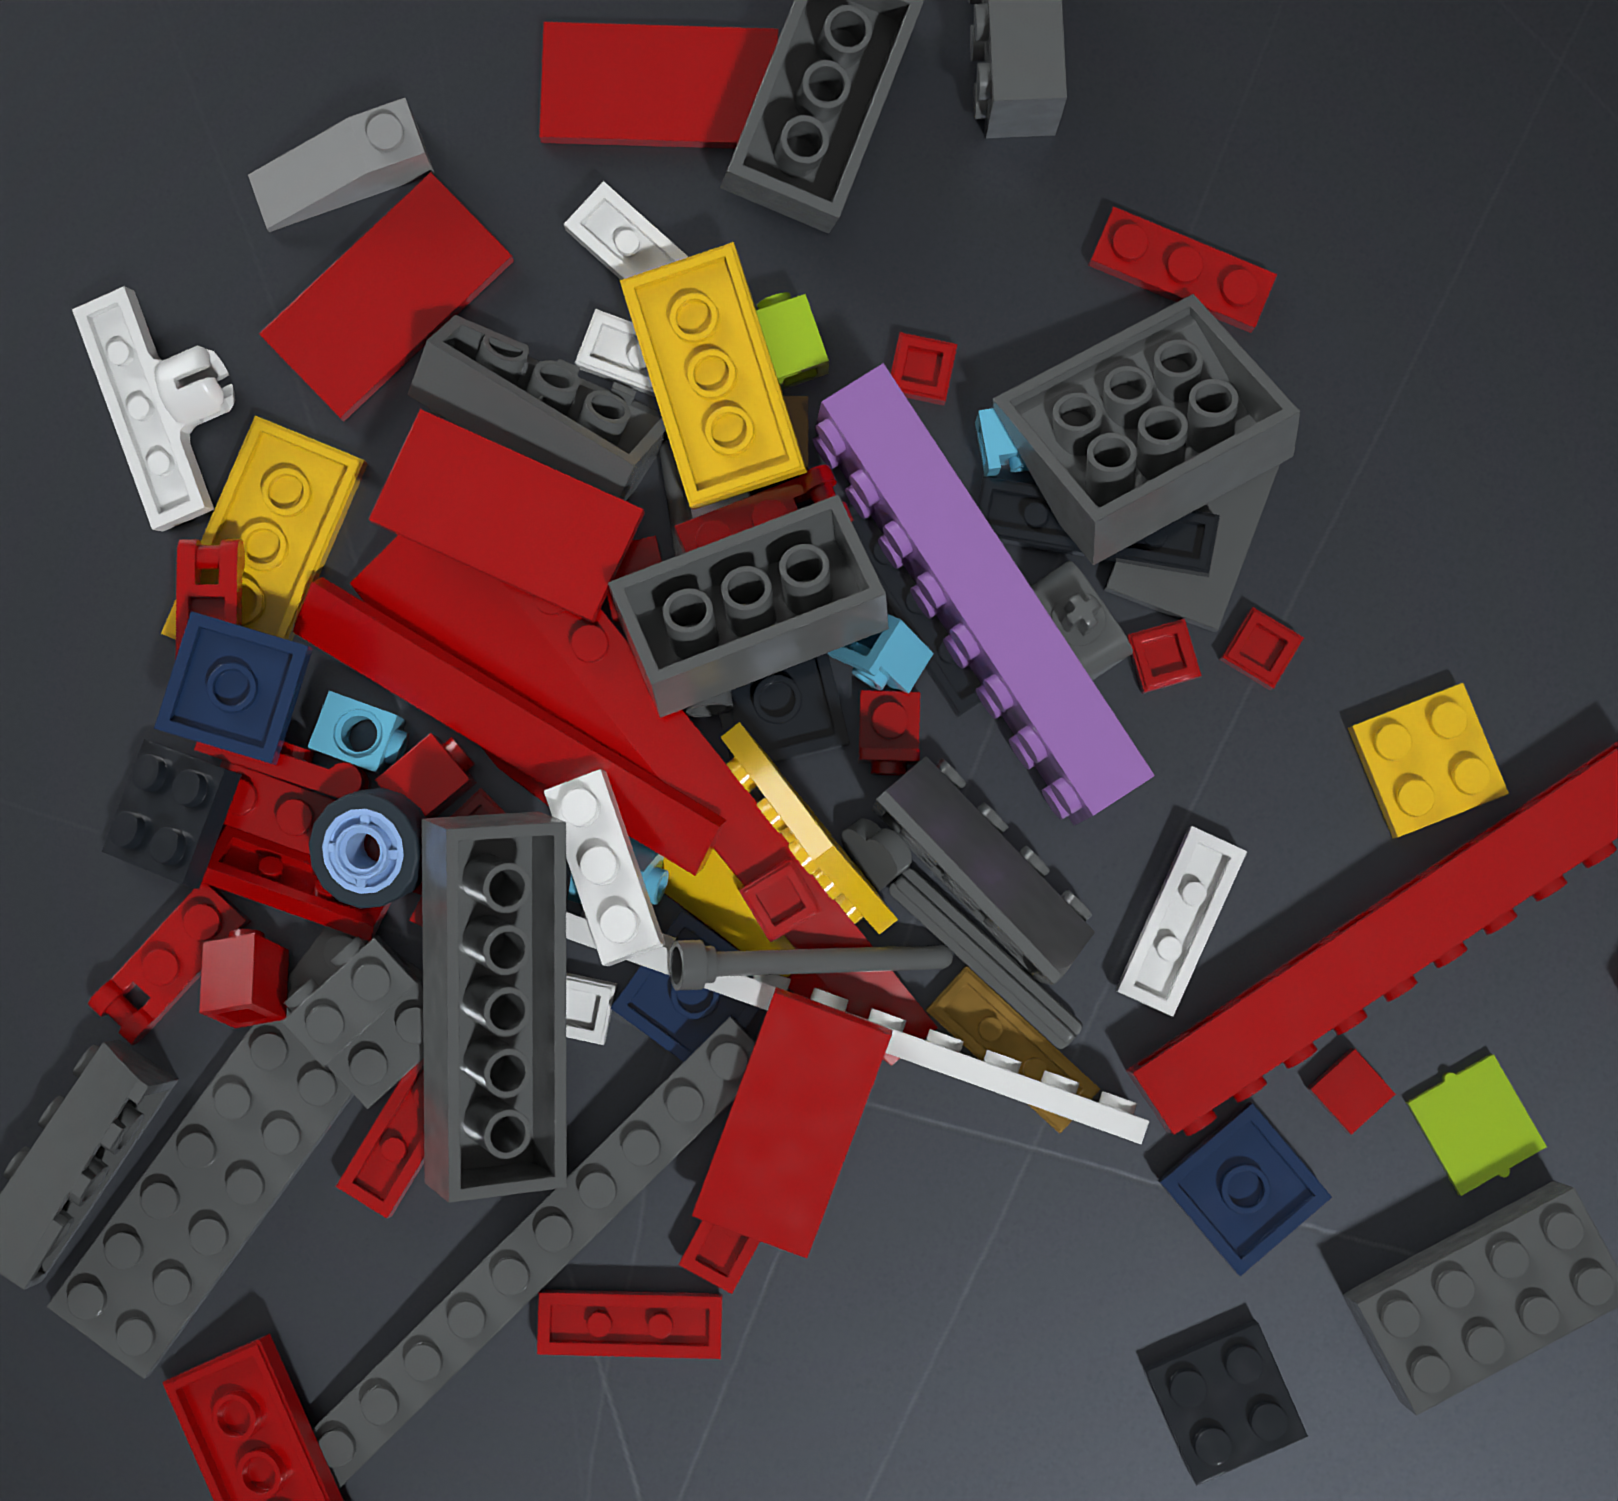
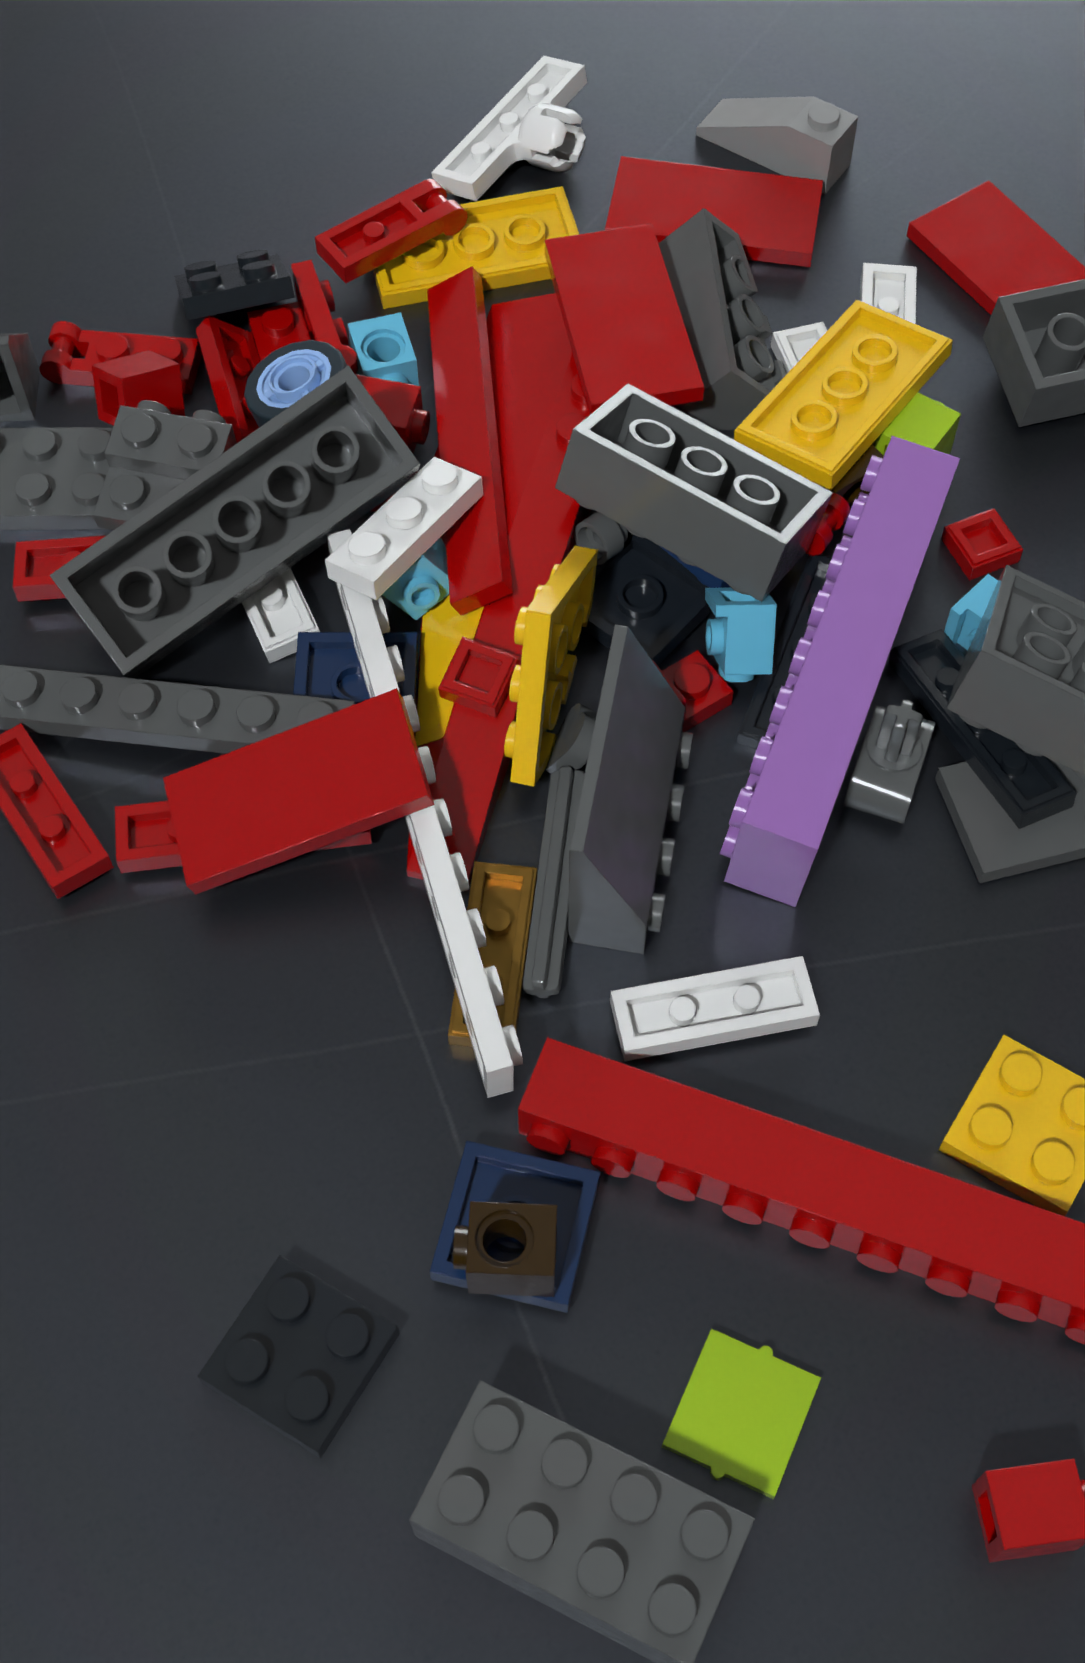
camera: 55 degrees right, 25 degrees down
dark blue plate [154,611,313,765] -> none
dark grey piece [669,940,953,991] -> none
red tile [1126,619,1202,694] -> none
red tile [1219,607,1304,690] -> none
red tile [1307,1048,1396,1135] -> none
none -> dark brown brick [453,1201,557,1297]

